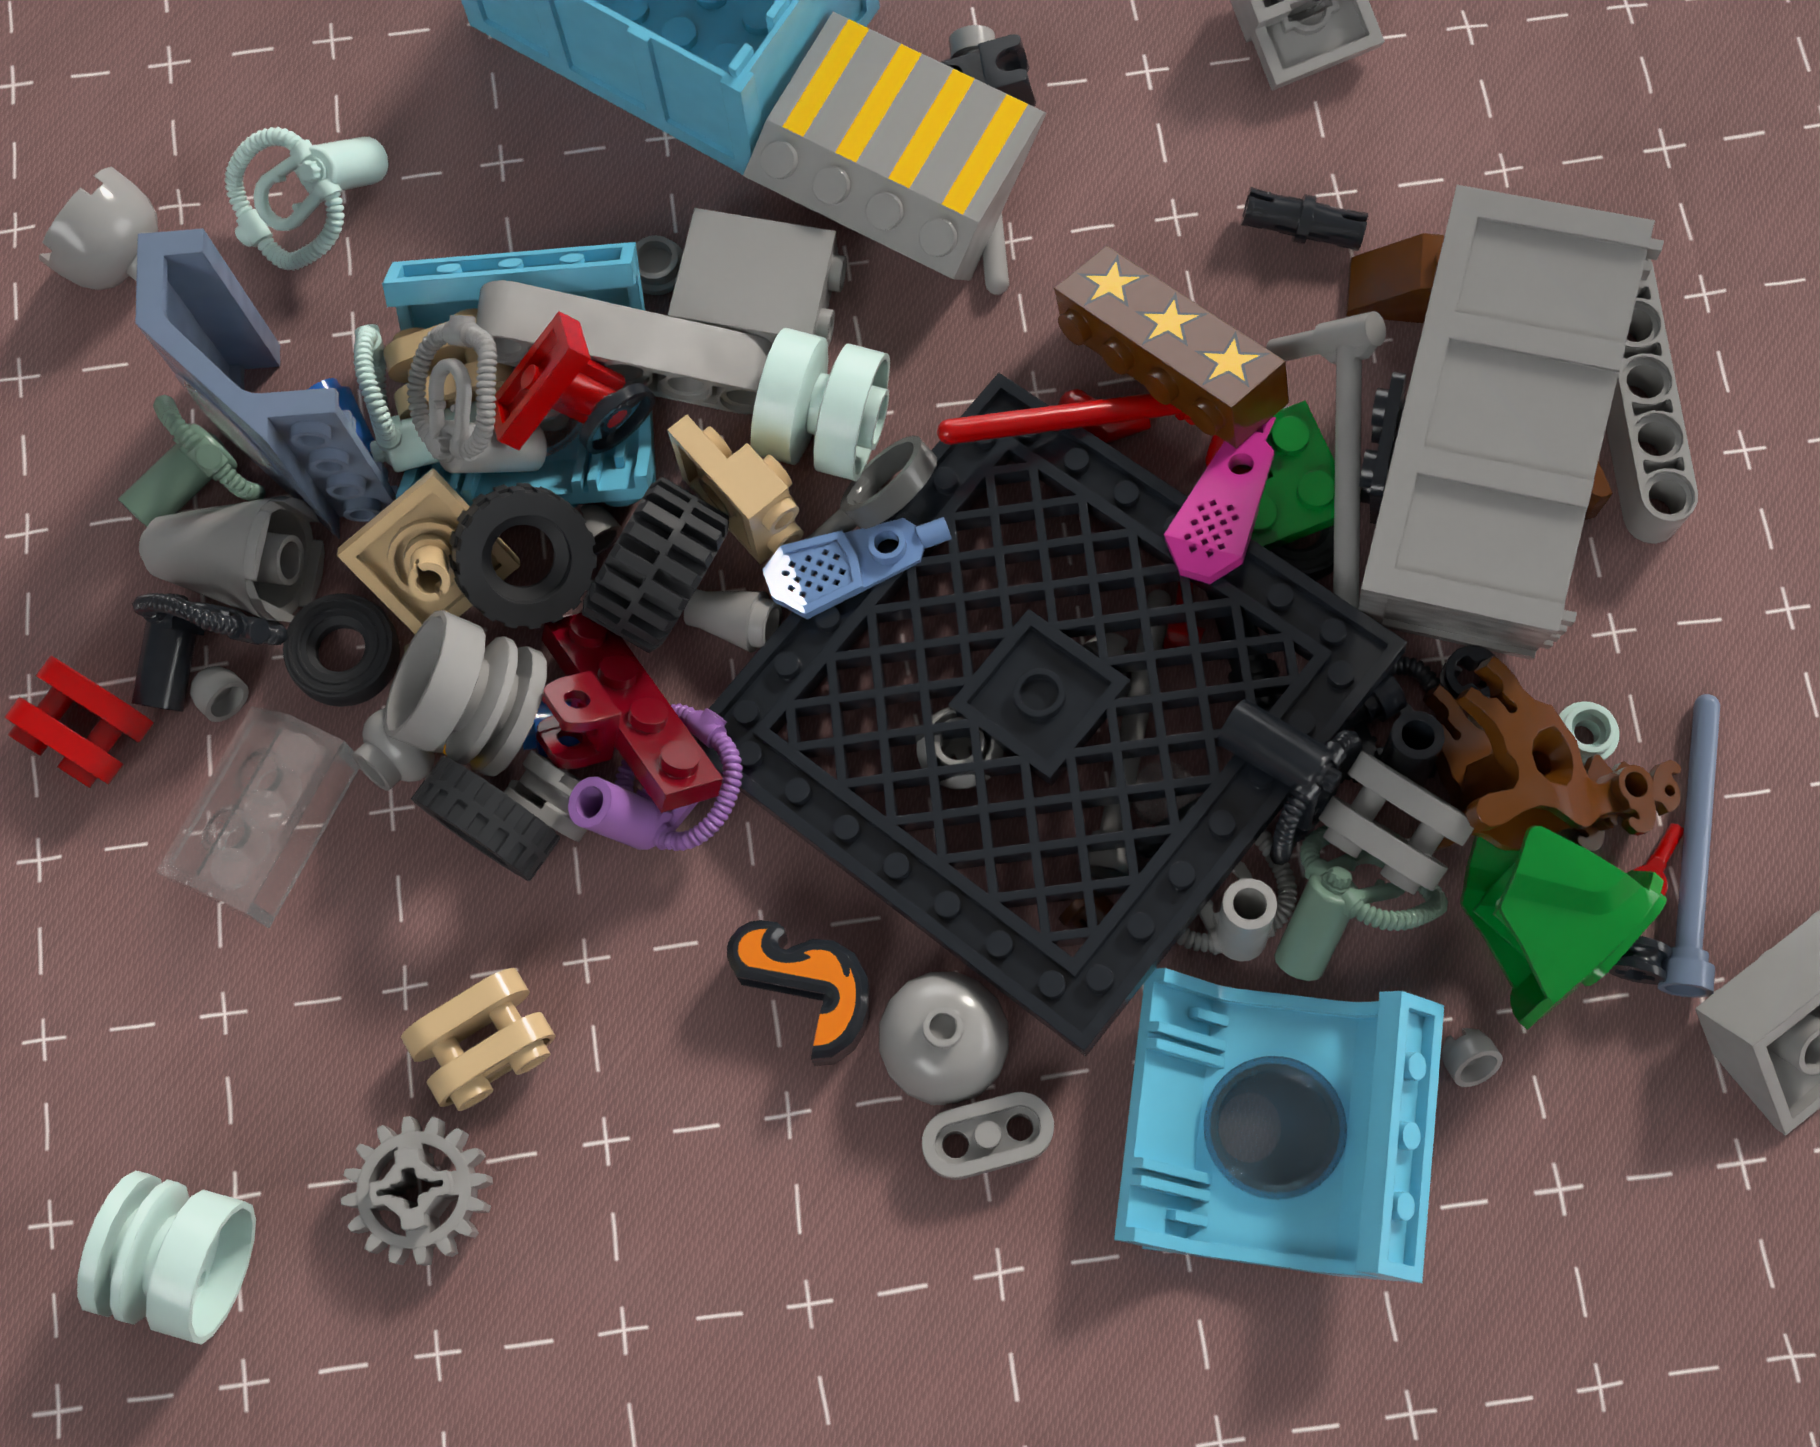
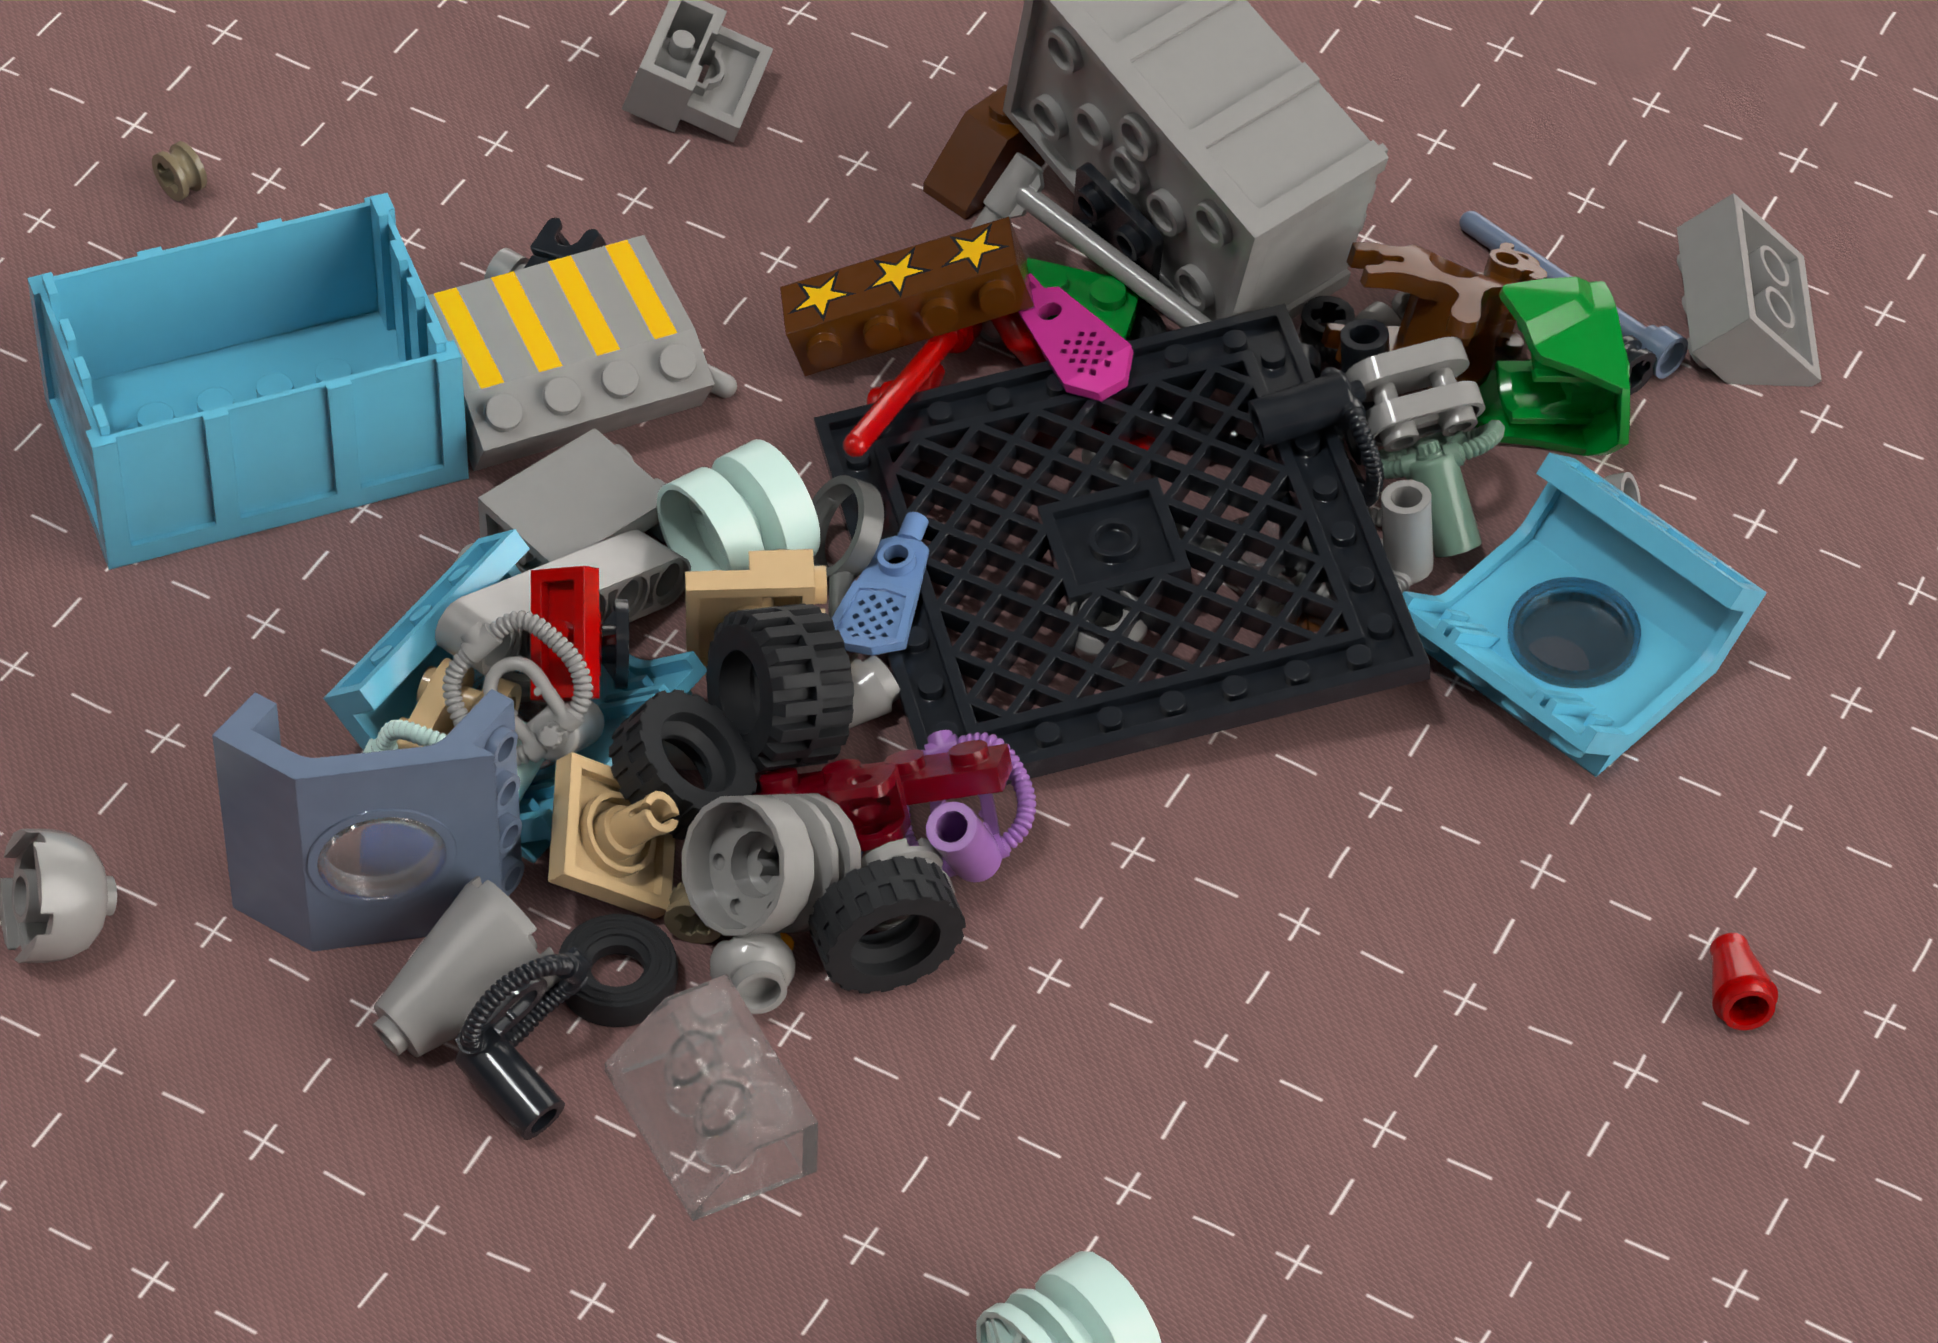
camera: 60 degrees left, 25 degrees down
red brick [4,655,154,788] -> none
sand green piece [118,394,266,527] -> none
light grey hinge [190,666,249,722] -> none
light aqua piece [224,127,388,271] -> none
light grey gear [341,1116,493,1266] -> none
tan brick [401,968,556,1111] -> none
black animal [727,920,870,1066] -> none
light grey cylinder [879,972,1009,1105] -> none
light grey plate [922,1092,1054,1180] -> none
black pin [1241,187,1368,251] -> none

